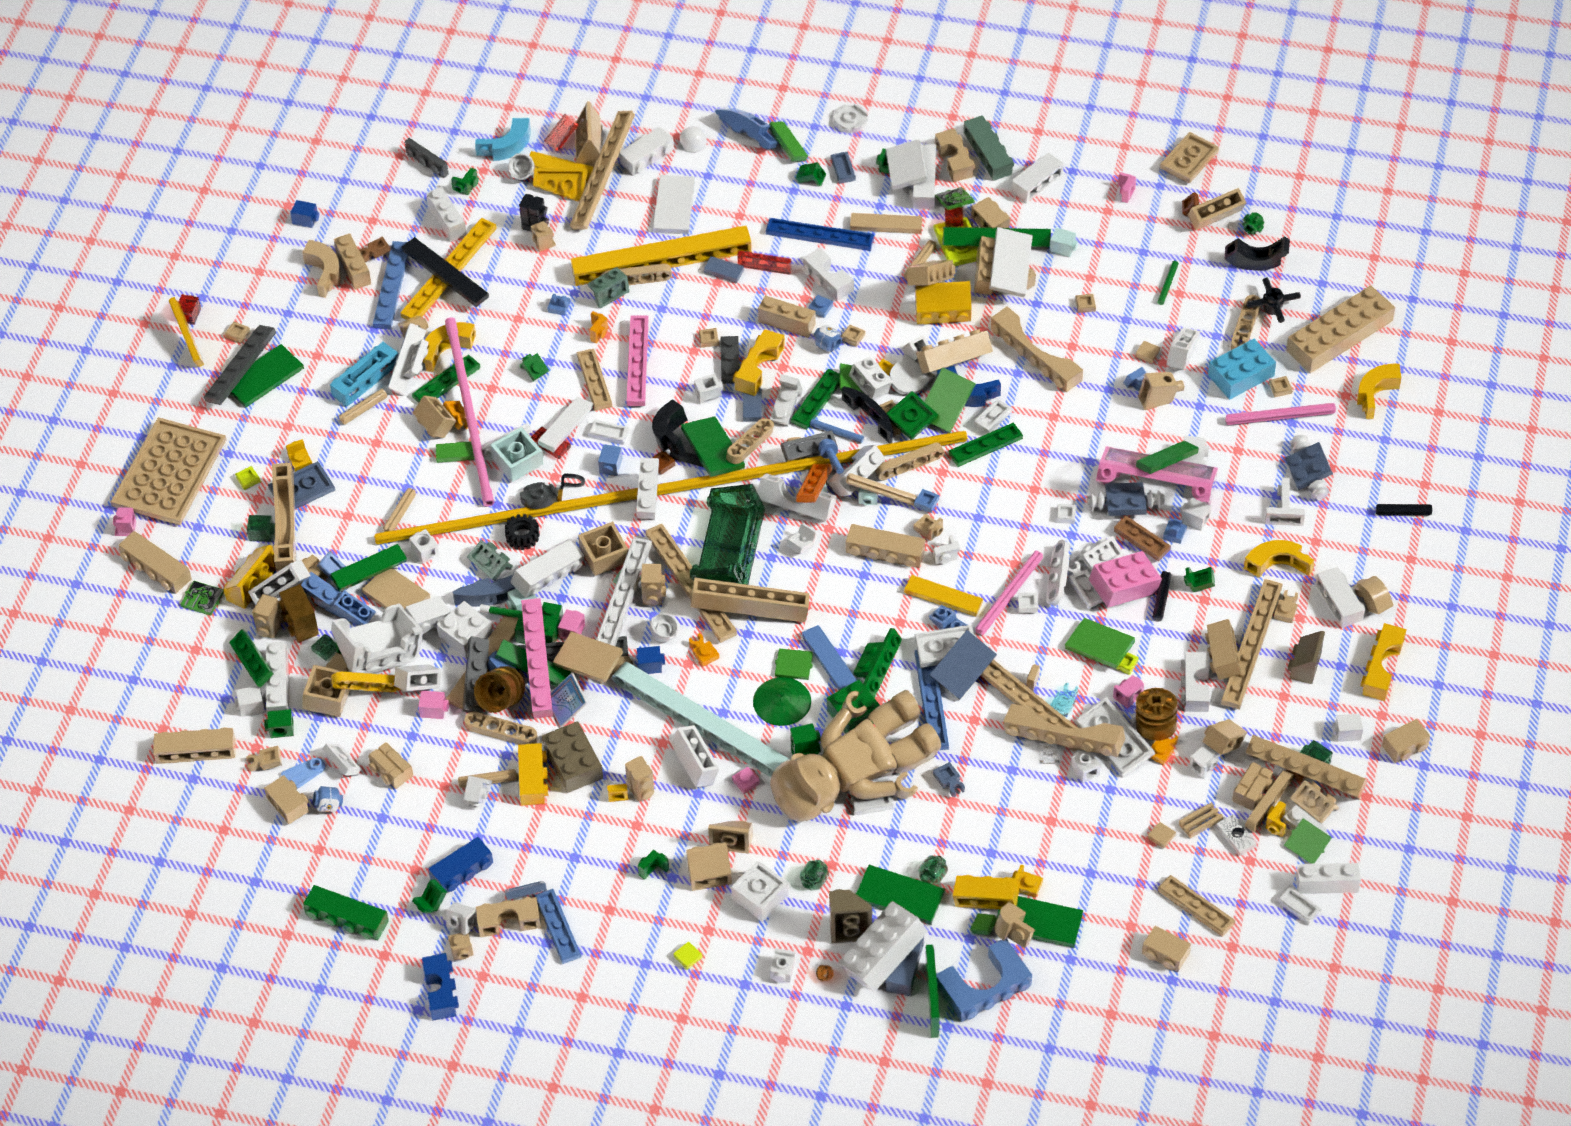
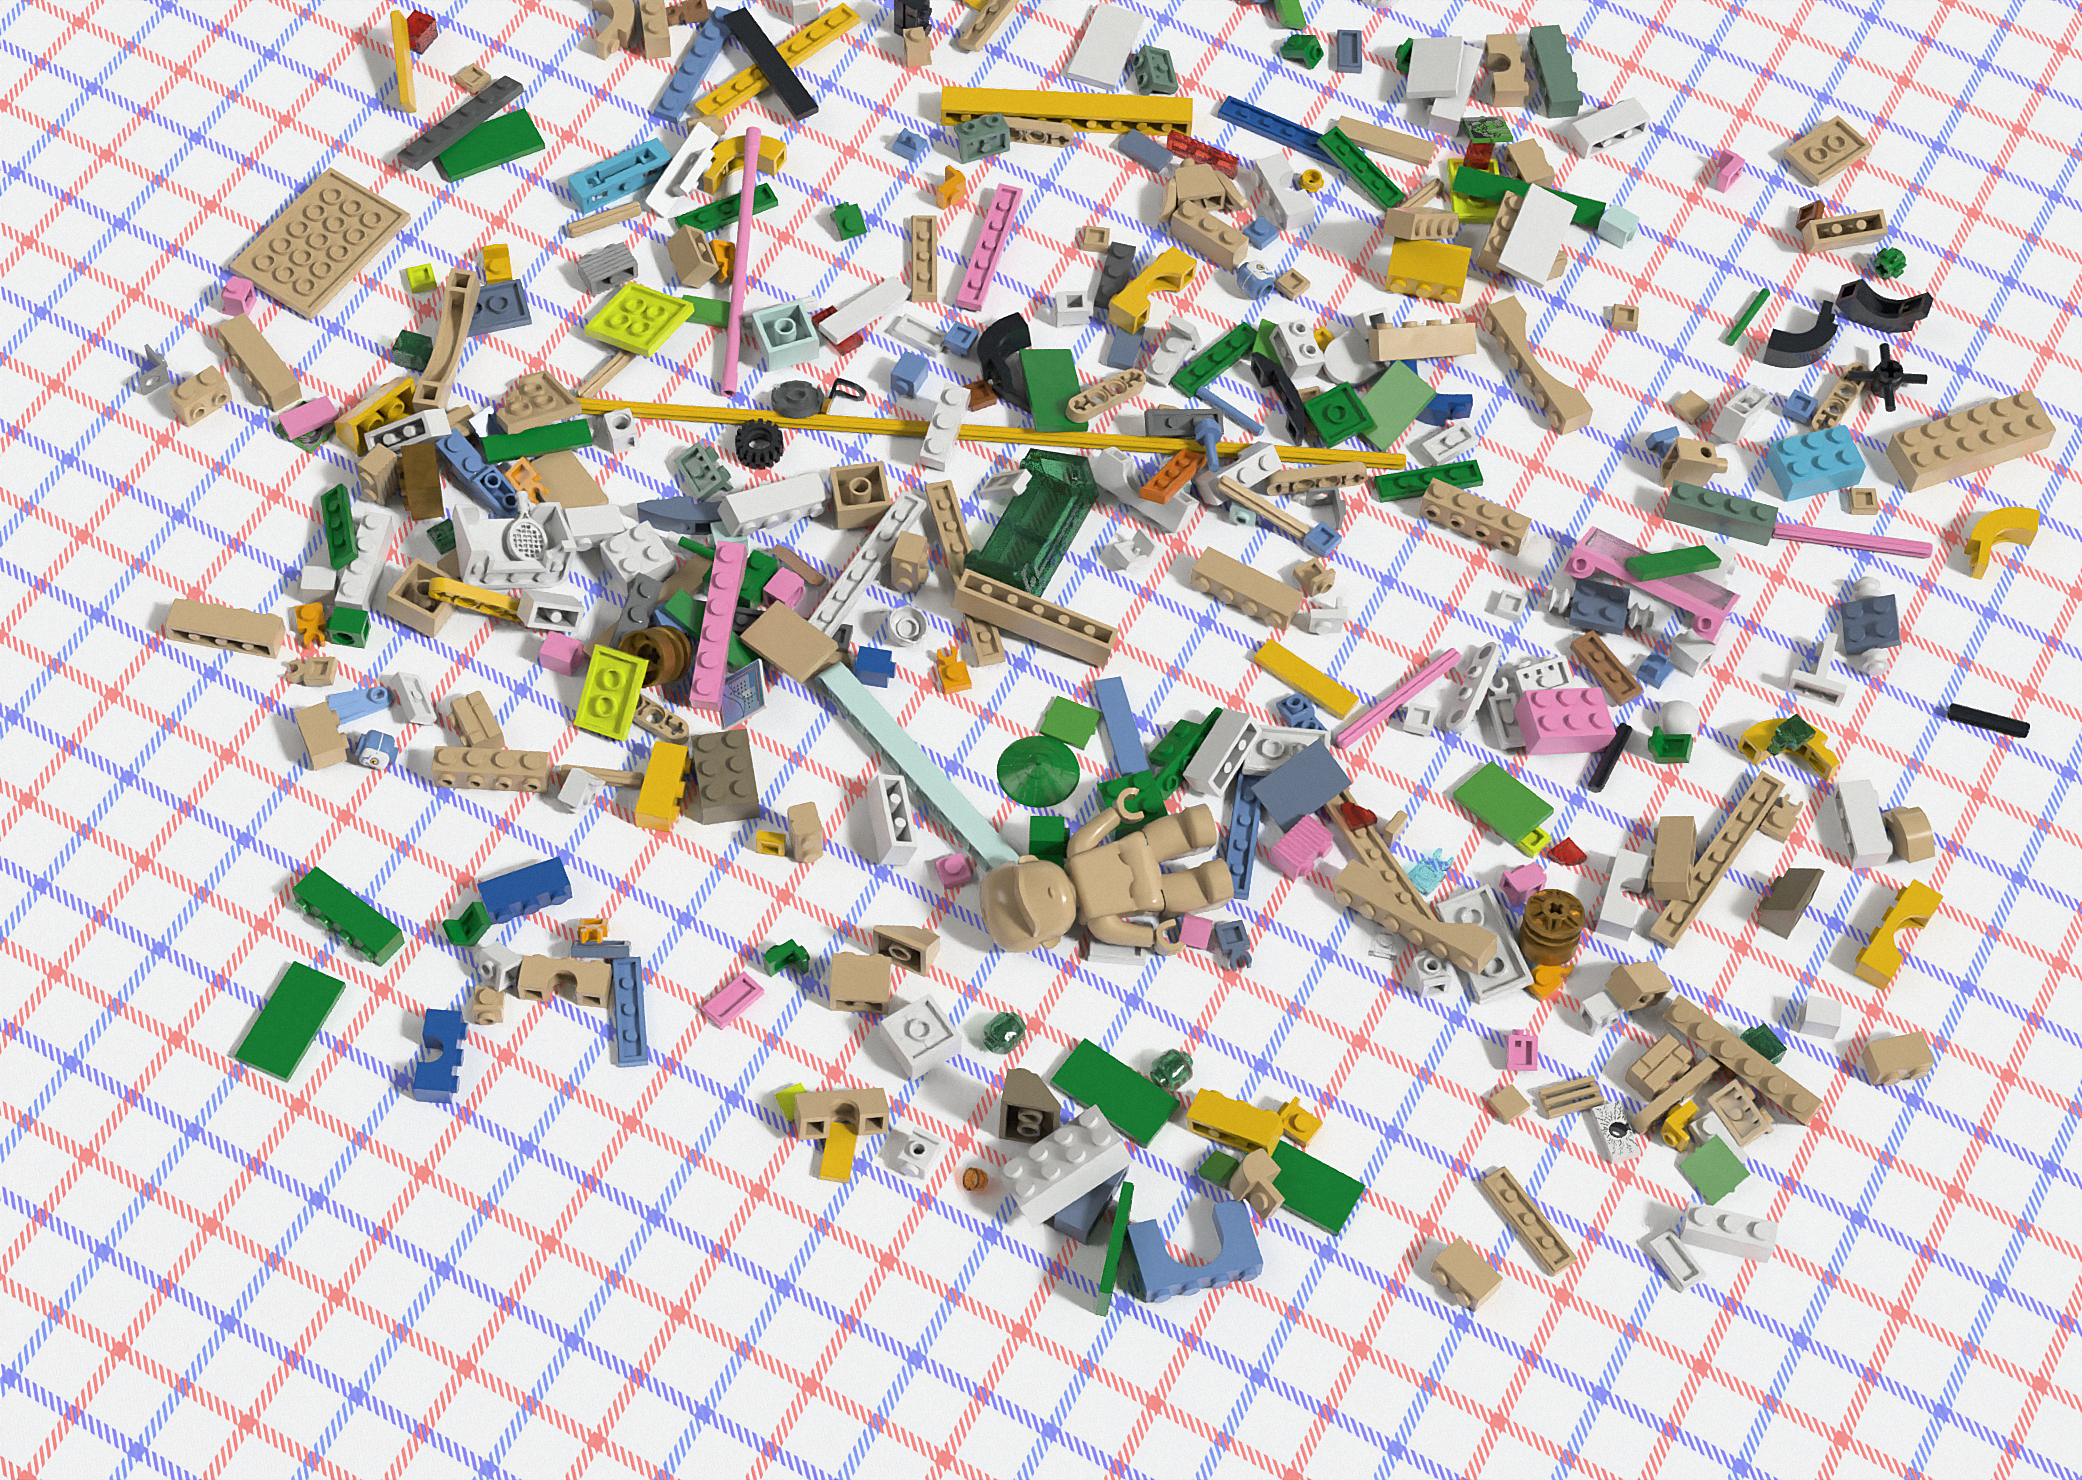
camera: 10 degrees right, 5 degrees up
none -> light grey bracket [138,343,170,395]
none -> tan brick [168,365,233,428]
none -> green tile [234,961,346,1083]
none -> bright pink tile [278,395,339,440]
none -> light orange plate [294,601,326,650]
none -> tan brick [431,746,551,793]
none -> tan plate [496,369,582,435]
none -> light orange plate [504,456,549,505]
none -> white piece [507,491,548,561]
none -> neon yellow plate [573,644,649,741]
none -> light grey brick [577,241,639,296]
none -> light orange plate [578,918,609,943]
none -> neon yellow plate [584,281,694,358]
none -> bright pink tile [701,971,764,1030]
none -> medium nougat tile [771,544,826,587]
none -> tan arch [794,1087,890,1140]
none -> yellow tile [819,1122,858,1184]
none -> medium blue tile [944,321,979,357]
none -> white plate [979,469,1032,500]
none -> sand green bracket [1132,45,1179,96]
none -> tan torso [1158,158,1251,223]
none -> bright pink tile [1179,914,1213,950]
none -> white brick [1183,708,1262,798]
none -> bright pink brick [1269,814,1334,881]
none -> yellow plate [1299,169,1324,193]
none -> light grey bracket [1305,486,1346,530]
none -> green tile [1317,126,1405,212]
none -> clear red tile [1340,802,1378,832]
none -> tan brick [1419,478,1532,556]
none -> bright pink bracket [1505,1029,1538,1071]
none -> clear red tile [1546,837,1588,866]
none -> white hair [1658,700,1700,738]
none -> sand green brick [1663,480,1779,547]
none -> black arch [1762,300,1839,368]
none -> clear green plate [1766,713,1816,757]
none -> medium blue plate [1782,389,1818,424]

